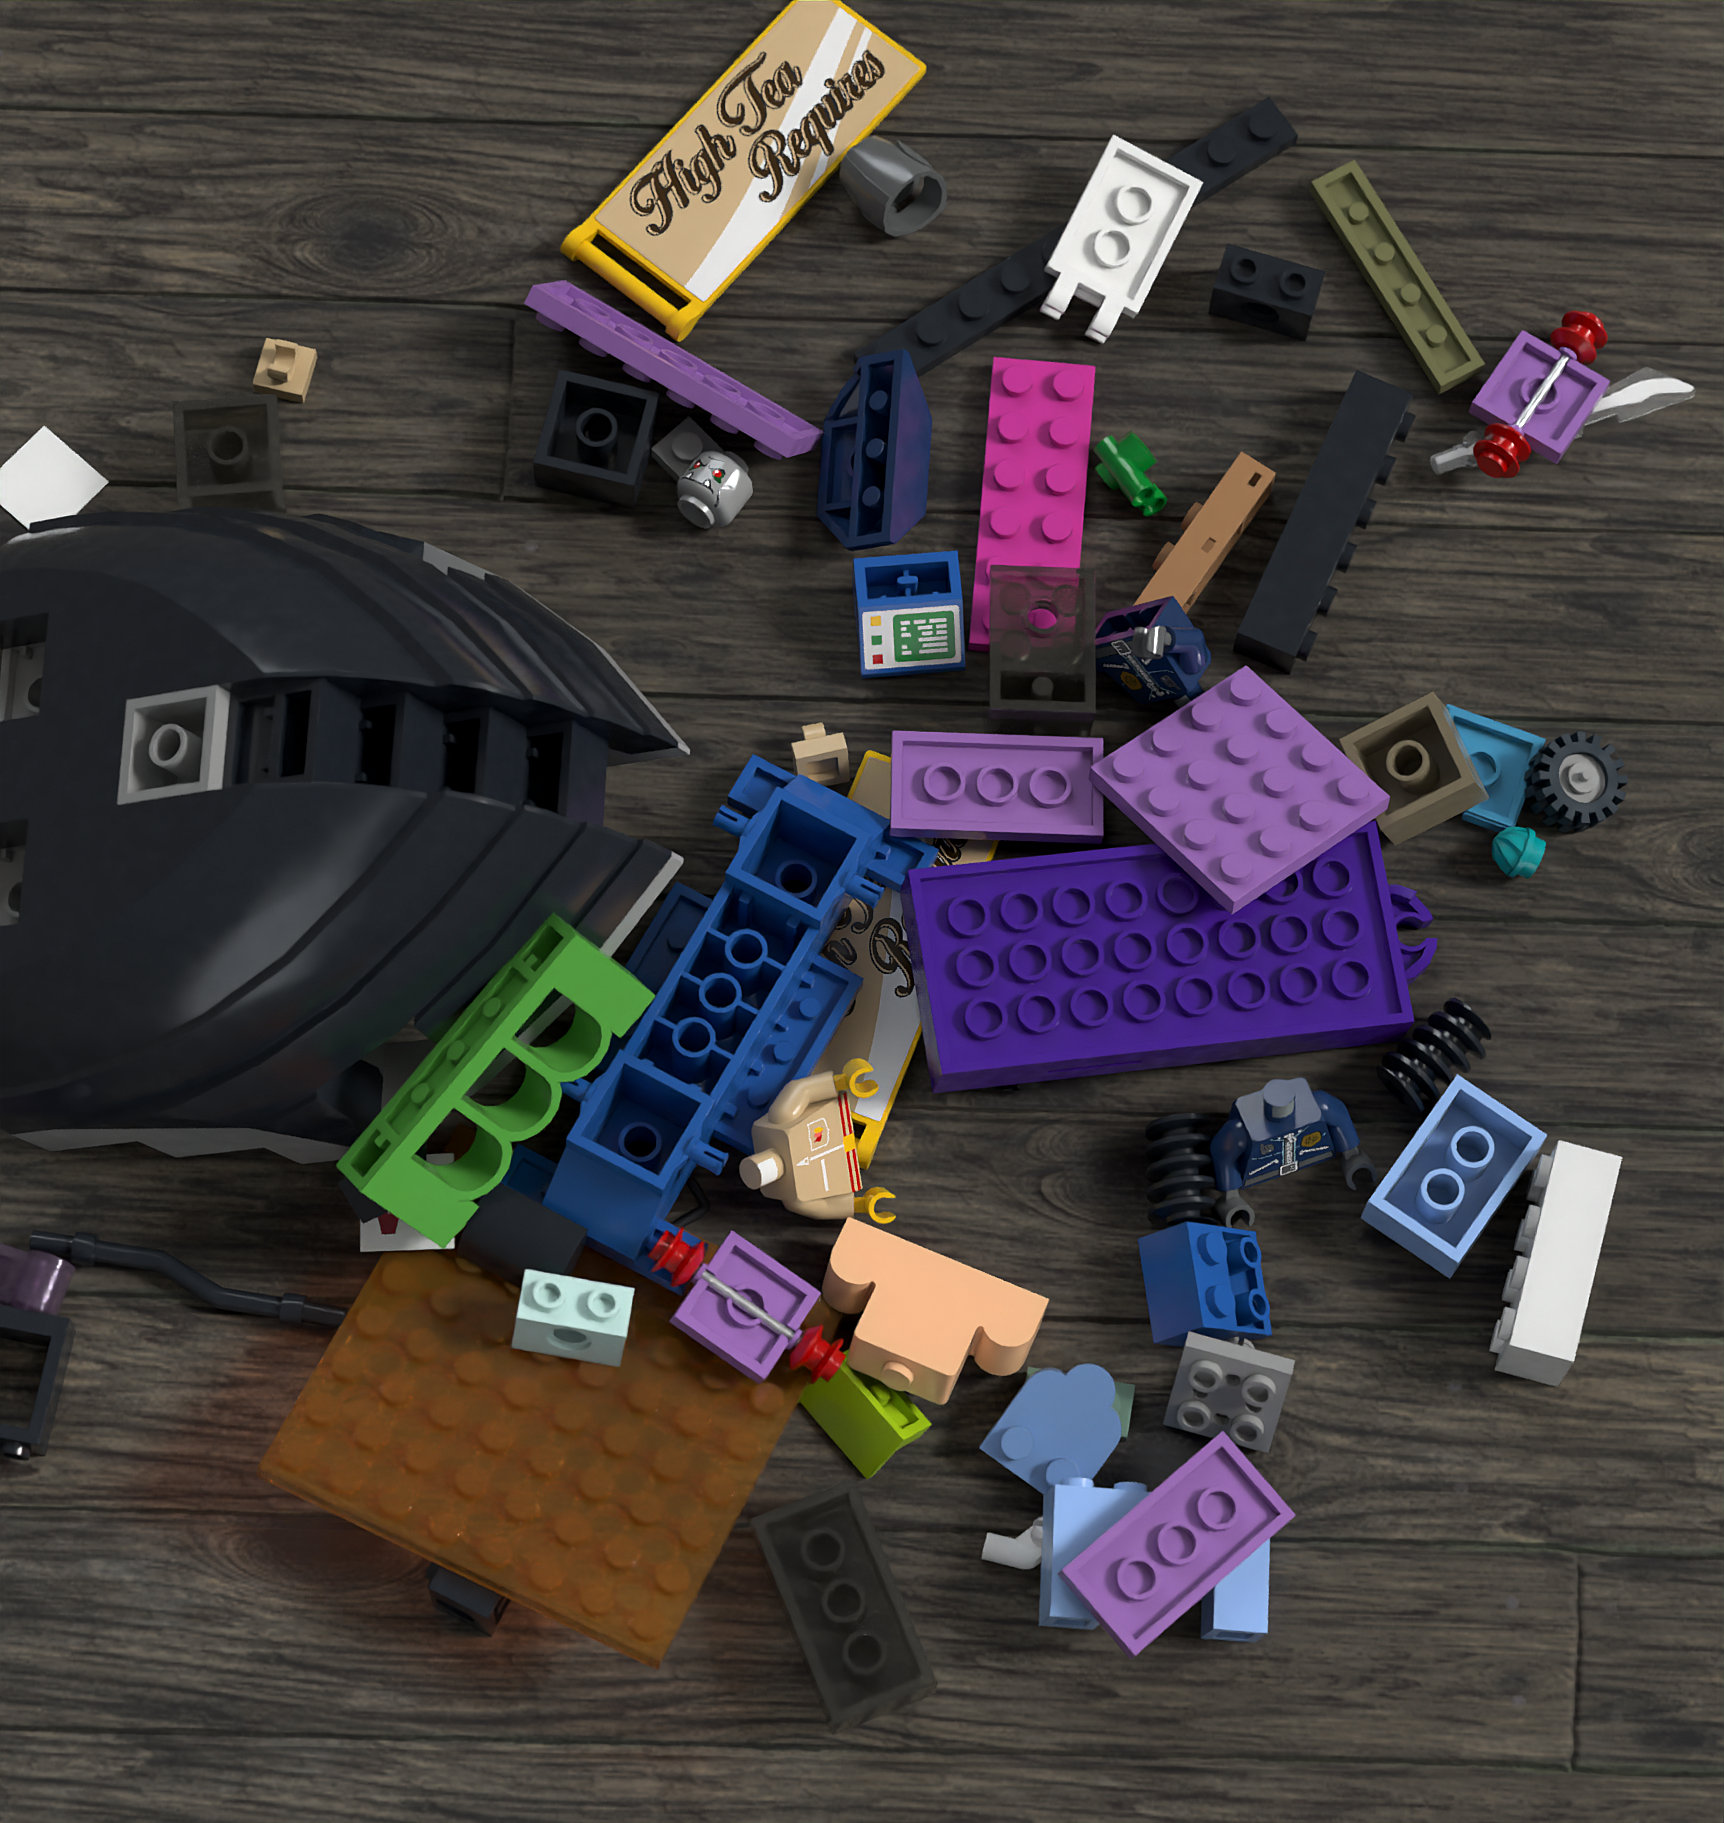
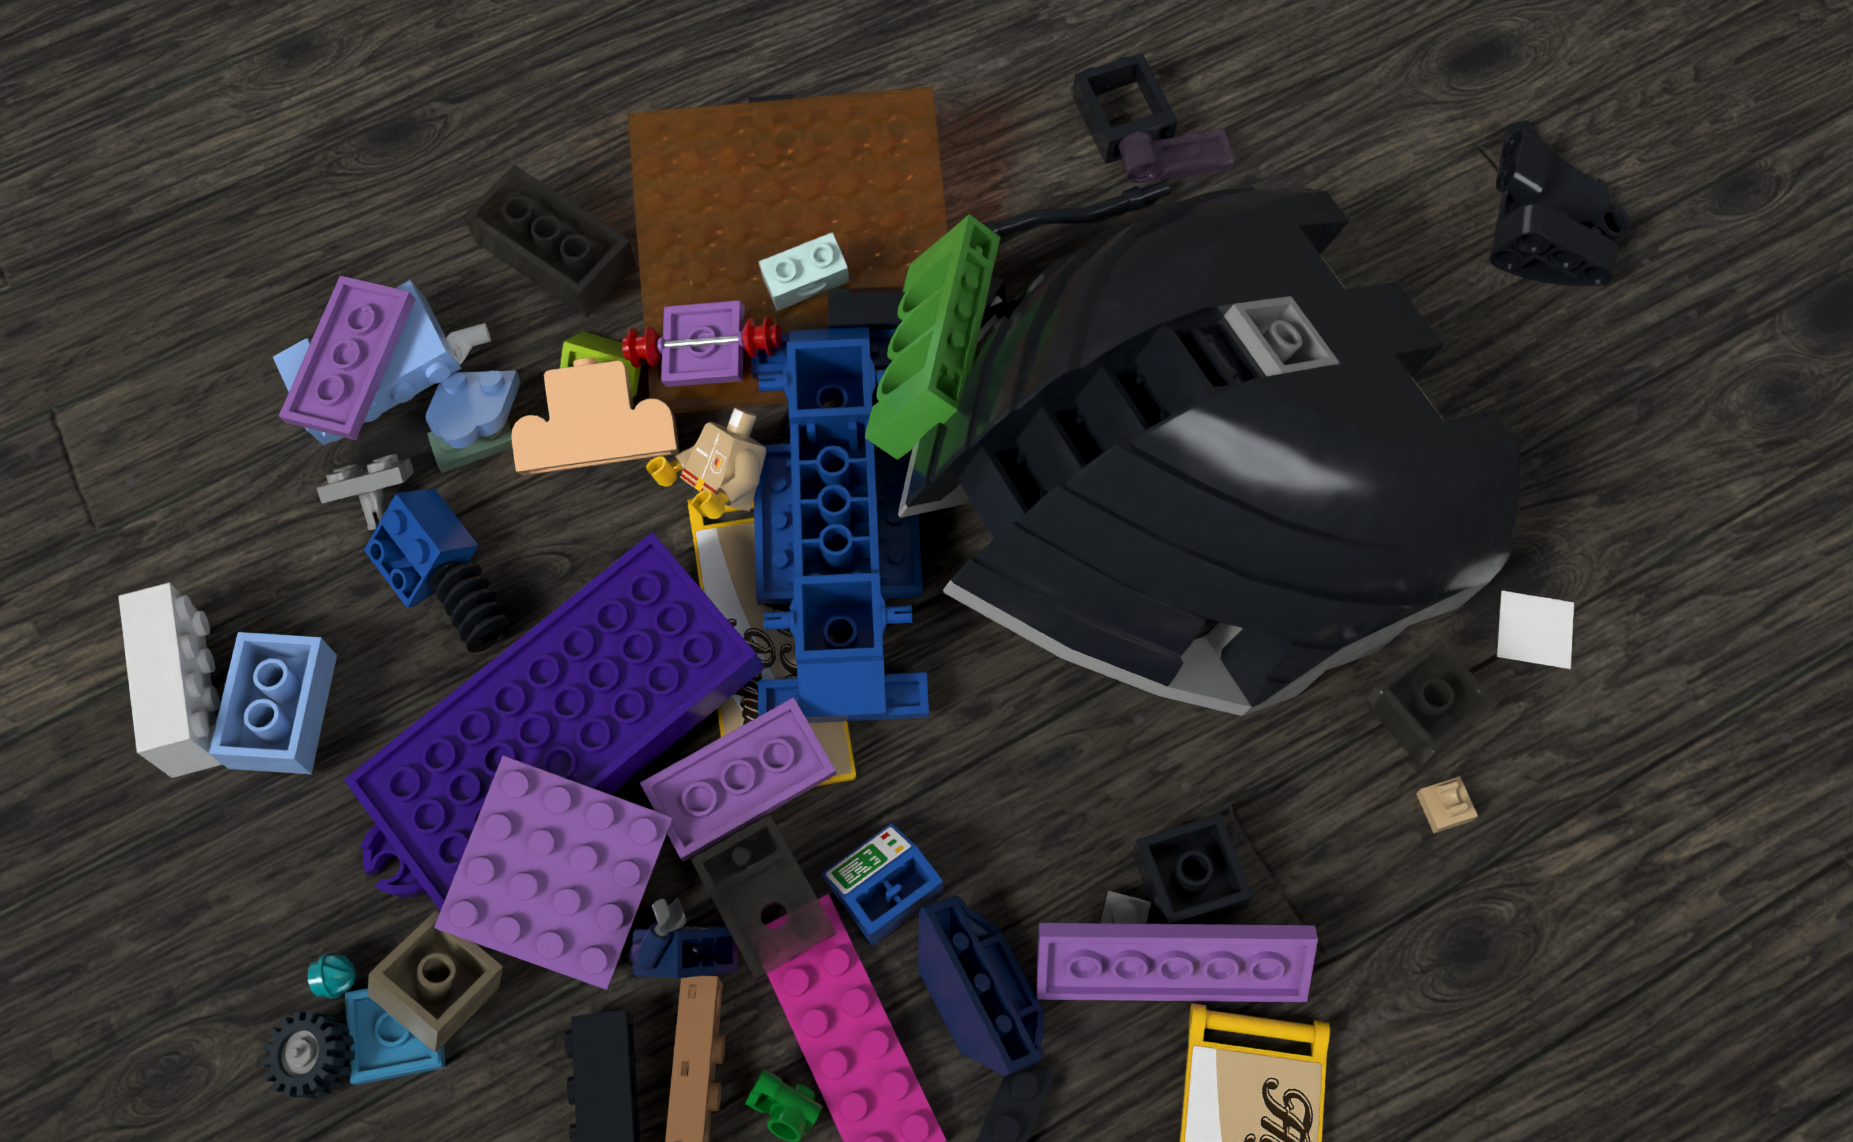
camera: 155 degrees right, 5 degrees down
light grey head [676,451,753,529] -> none
tan tile [791,722,850,787] -> none
dark blue torso [1210,1077,1377,1228] -> none
black piece [1376,998,1492,1114] -> none

